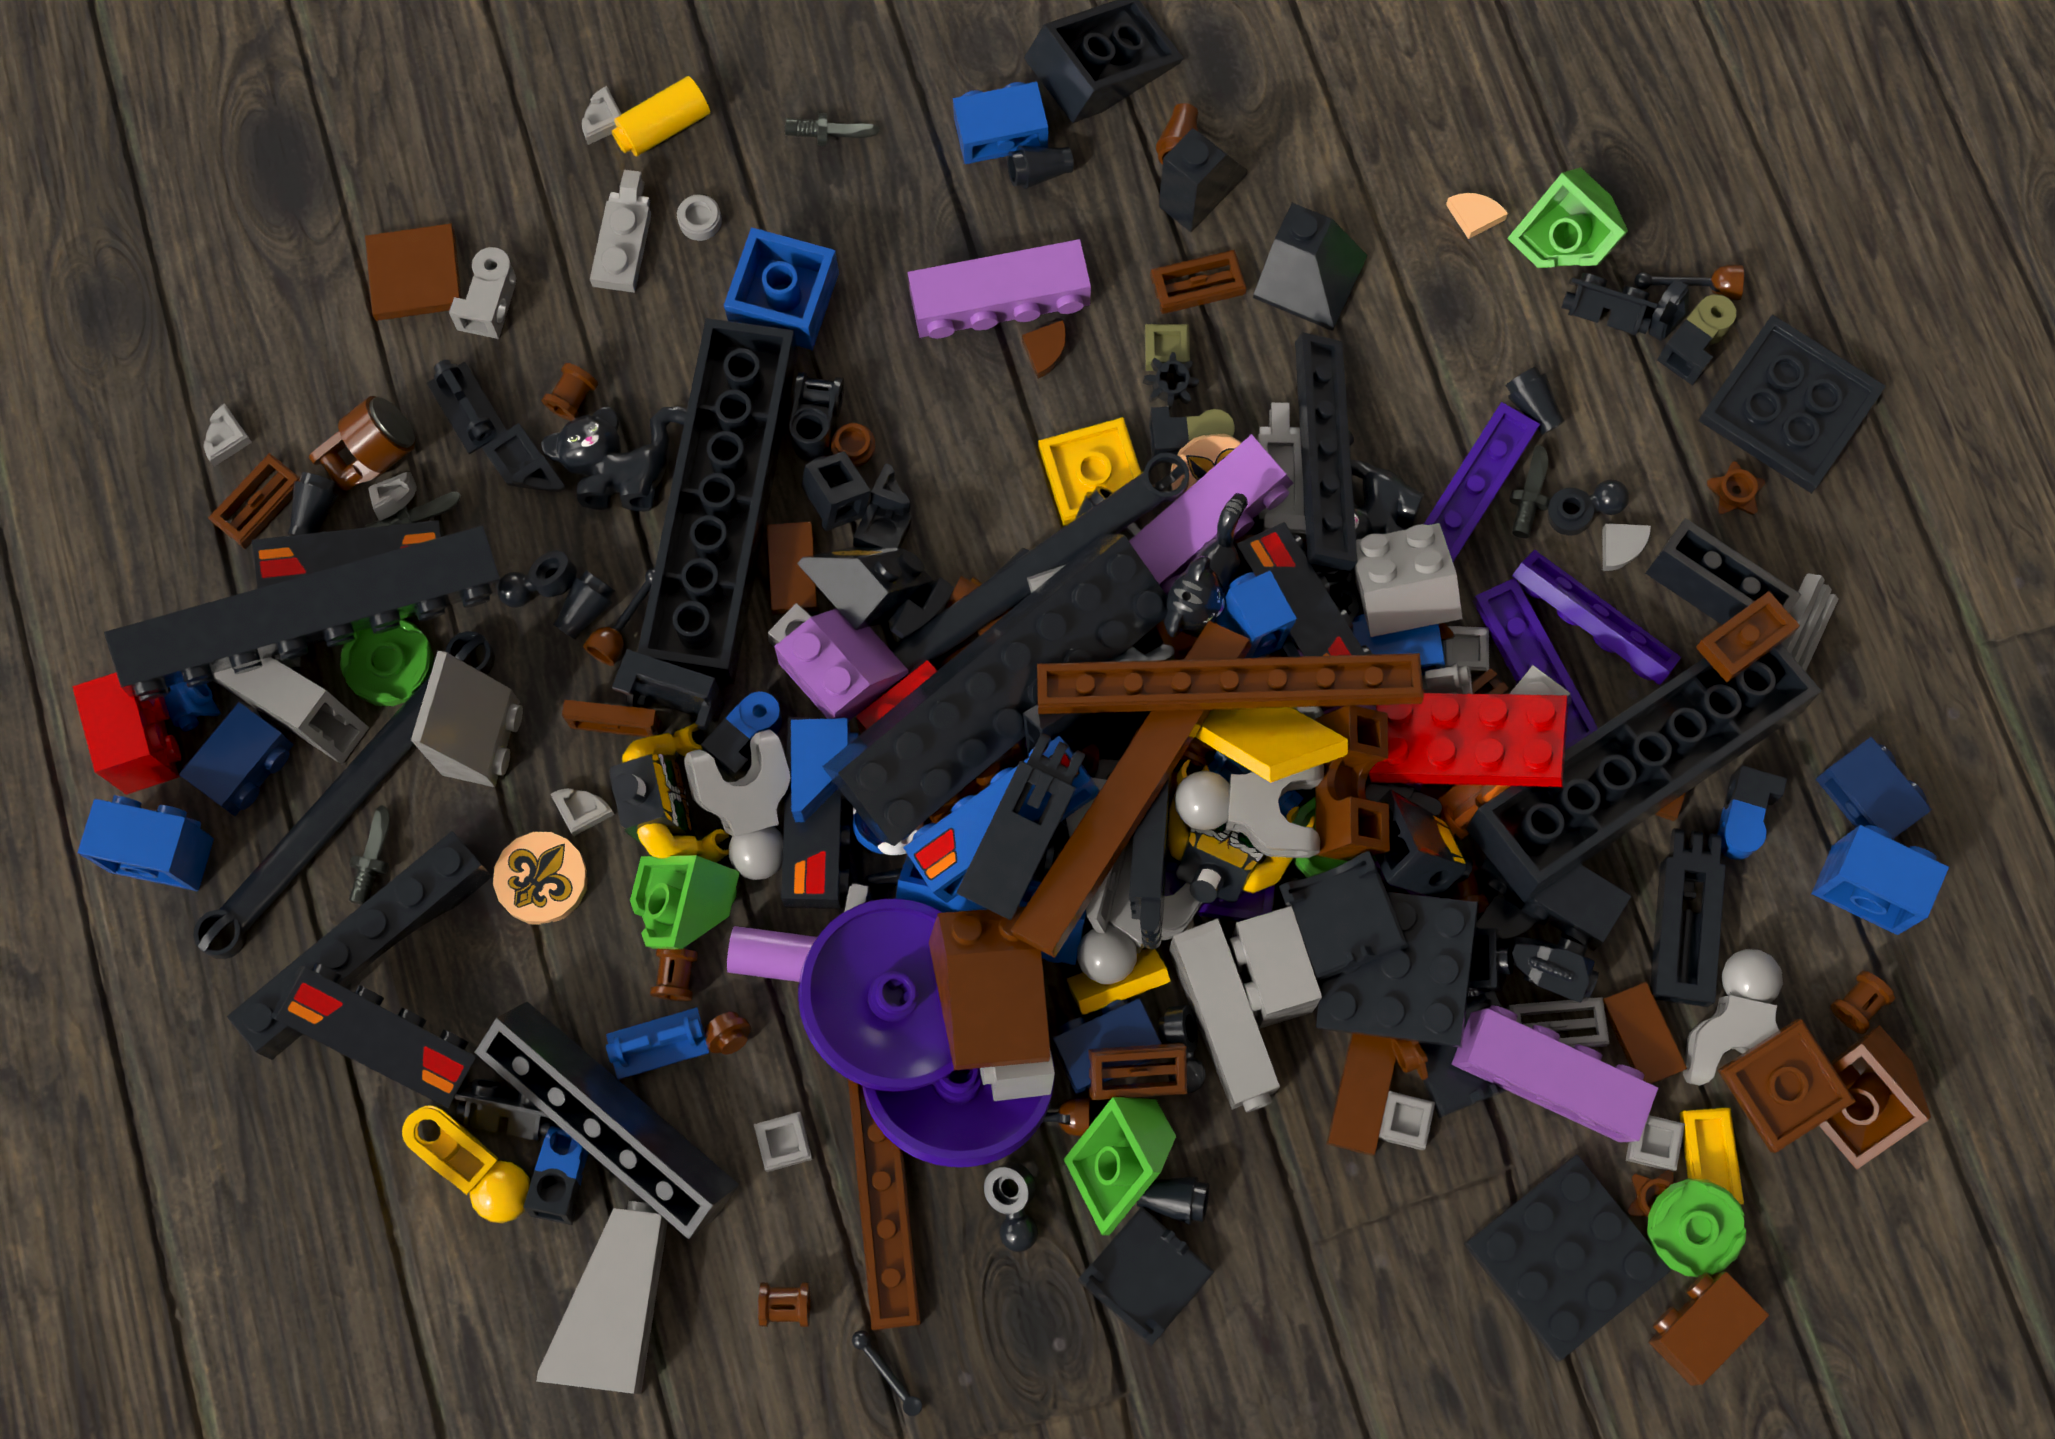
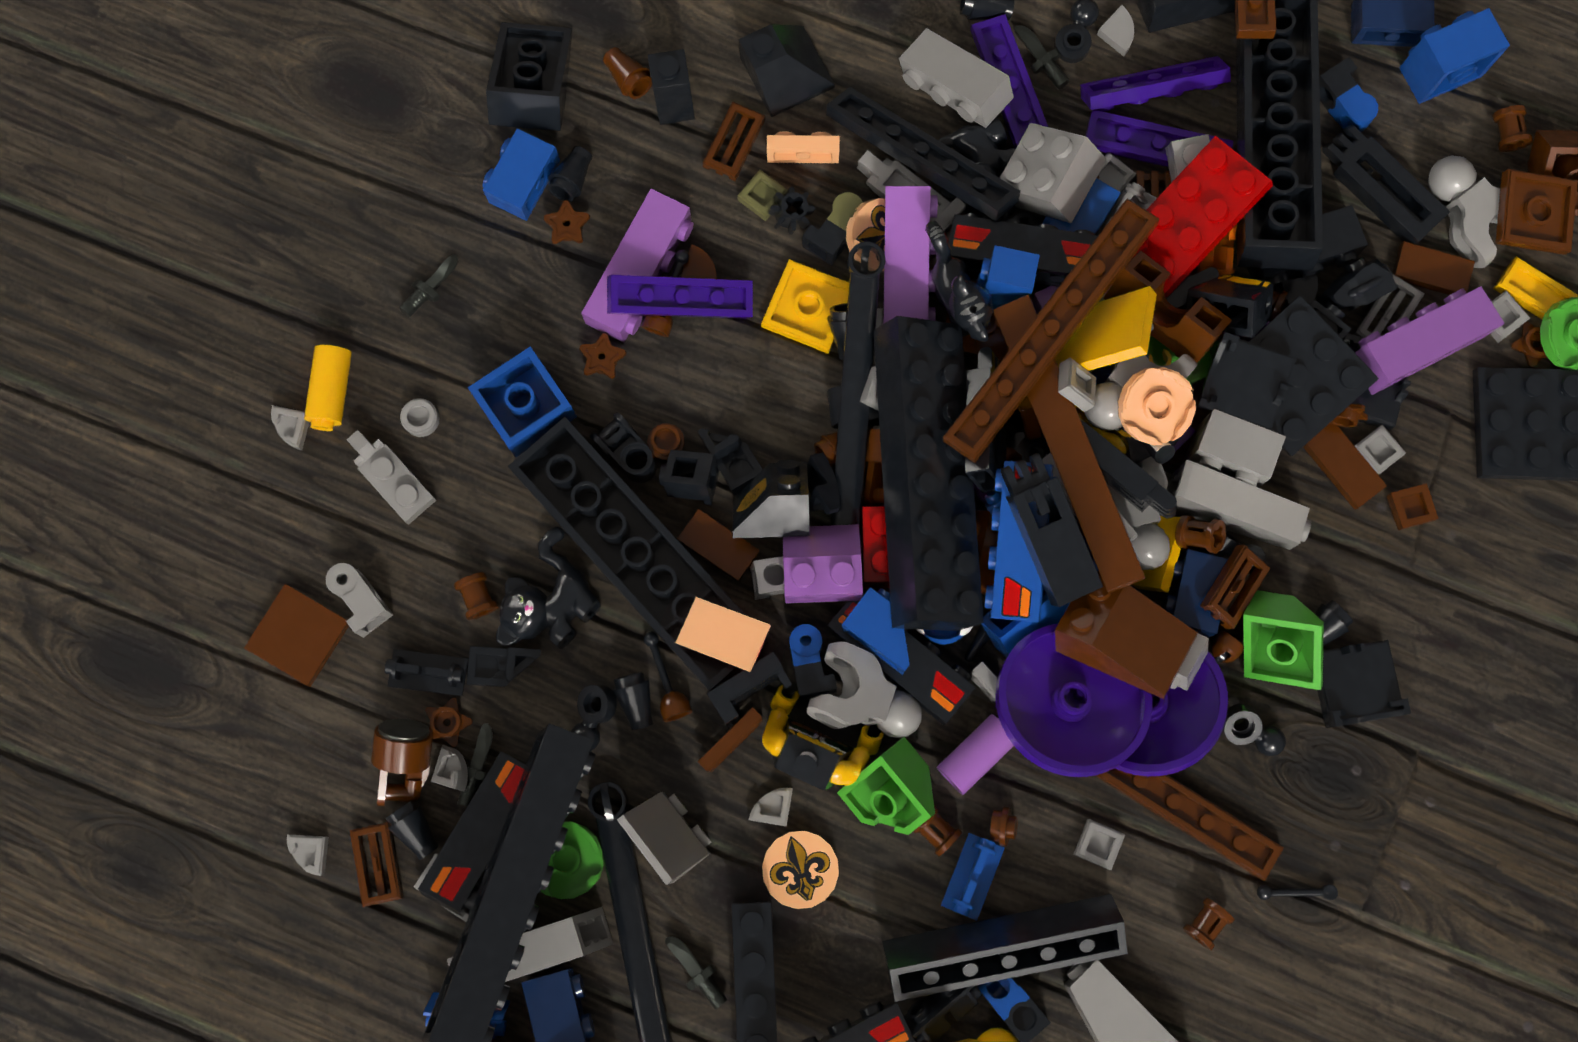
camera: 50 degrees left, 5 degrees up
none -> reddish brown plate [425,698,473,747]
none -> reddish brown plate [543,200,590,244]
none -> reddish brown plate [579,333,627,379]
none -> dark purple plate [607,275,753,318]
none -> reddish brown hinge [641,250,689,337]
none -> light nougat piece [675,597,771,672]
none -> light nougat plate [767,131,840,163]
none -> light grey brick [899,28,1014,128]
none -> light grey tile [1058,358,1096,412]
none -> light nougat tile [1118,366,1196,445]
none -> reddish brown bush [1175,515,1226,554]
none -> reddish brown plate [1386,483,1439,531]

